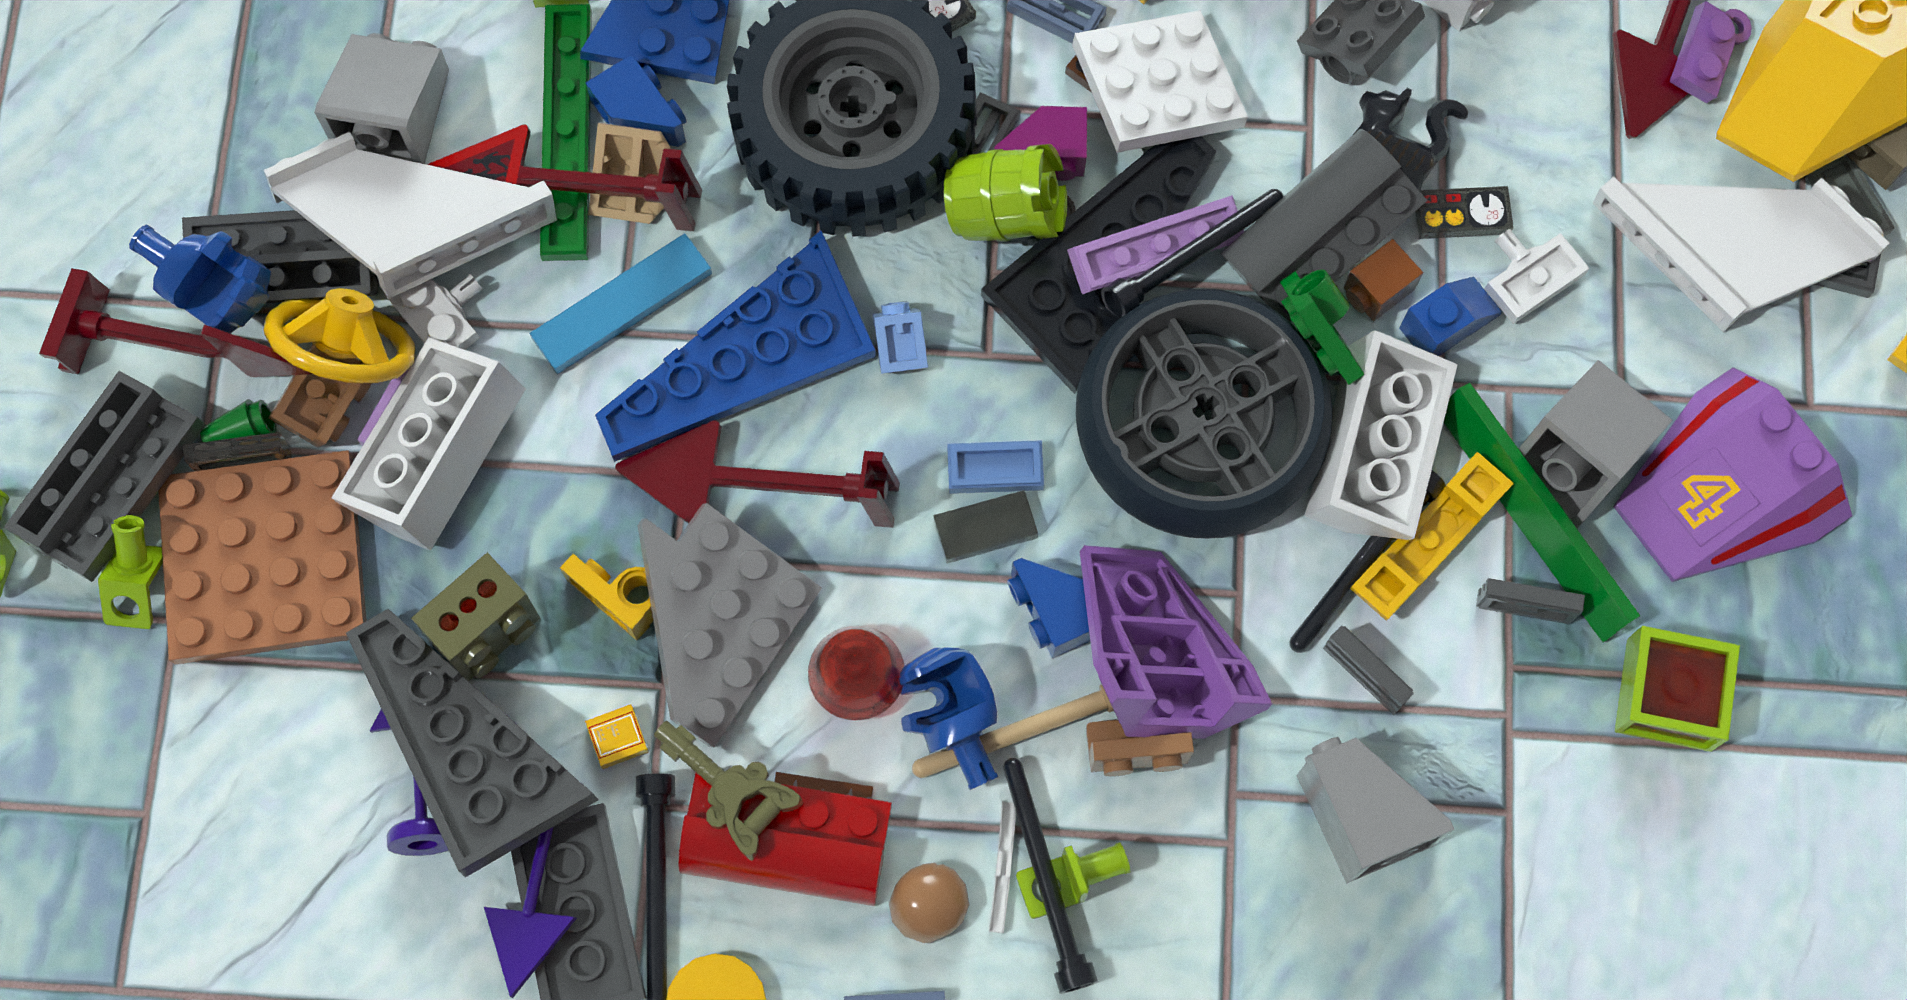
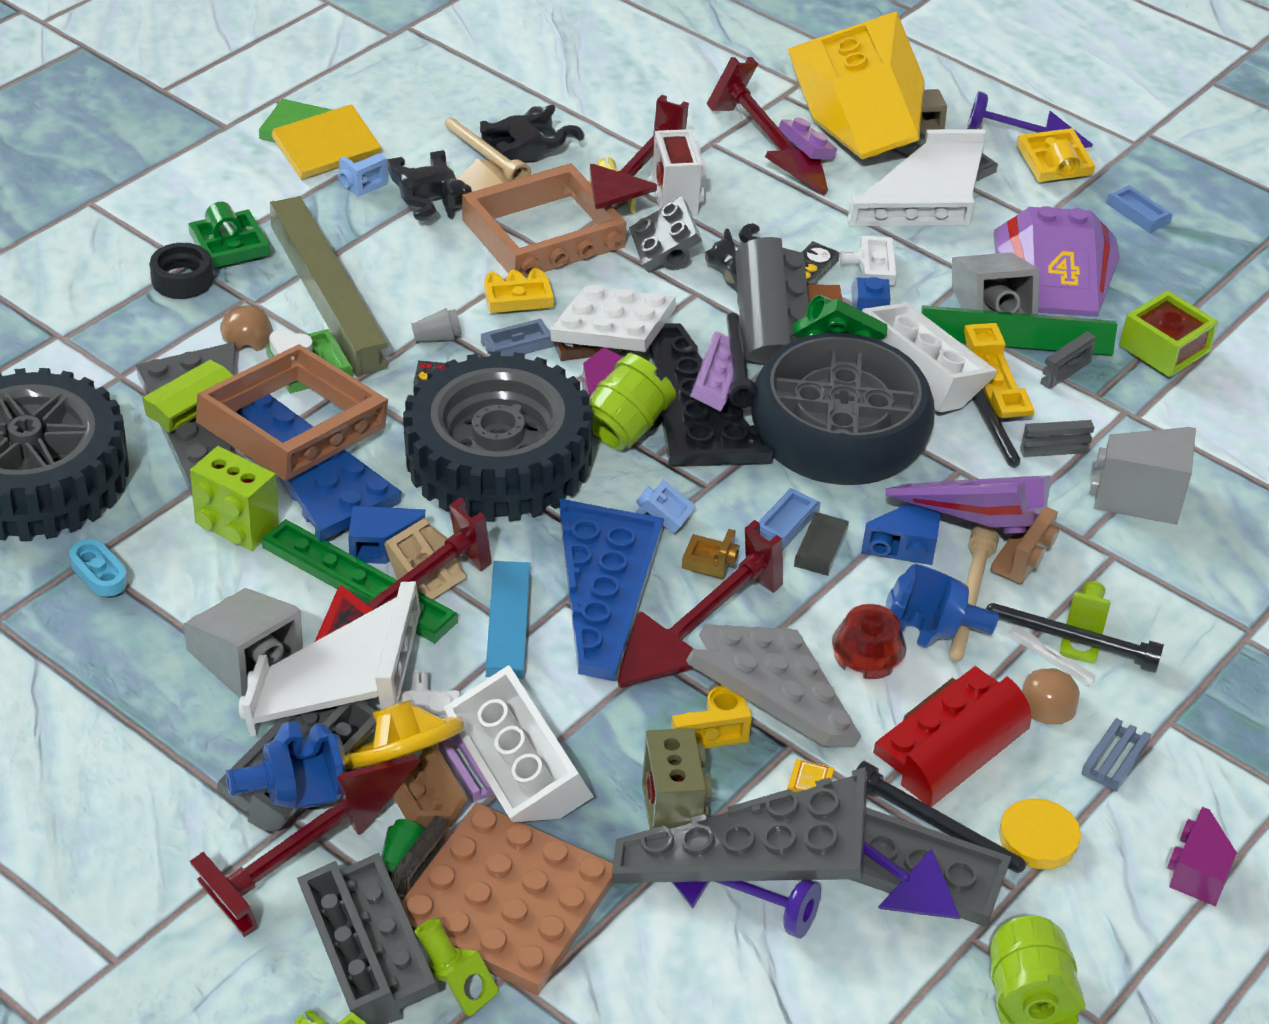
camera: 55 degrees left, 30 degrees down
olive piece [654,721,803,861] -> none
none -> pearl gold bracket [681,529,740,579]

